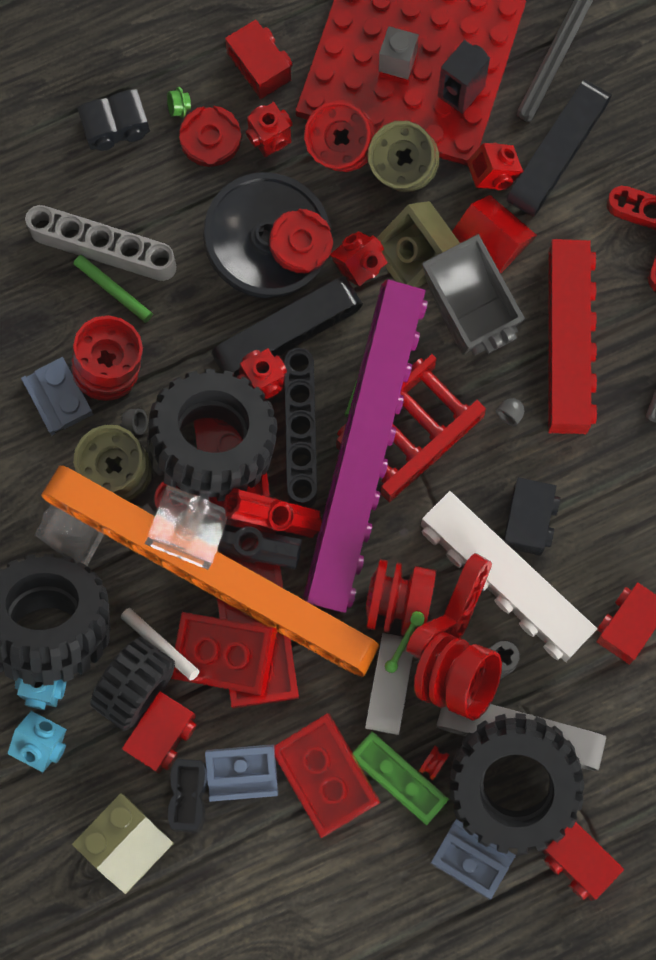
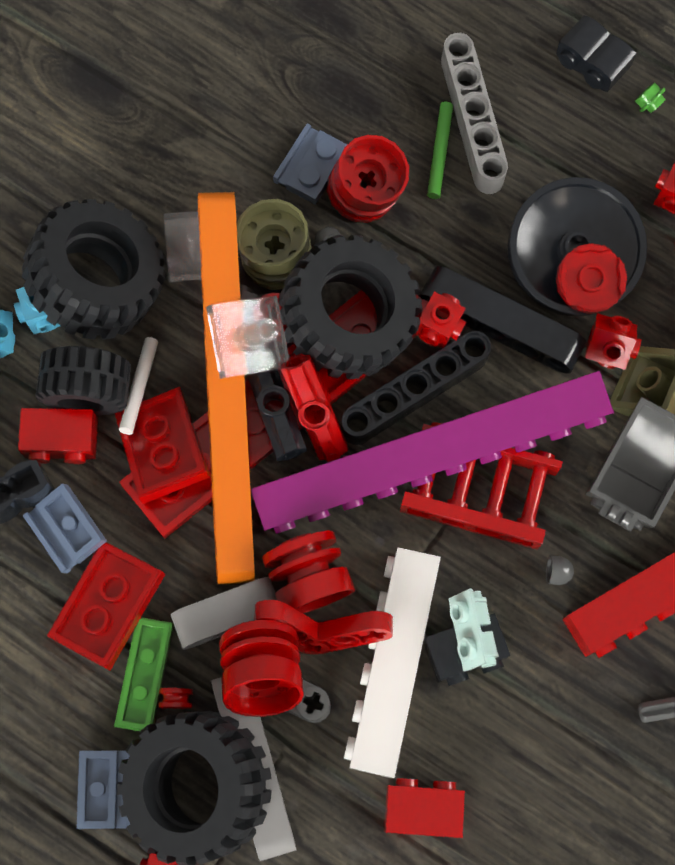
camera: 55 degrees right, 0 degrees up
red tile [179,106,242,167] -> none
bright green hinge [385,611,424,673] -> none
none -> light aqua hinge [448,589,499,672]

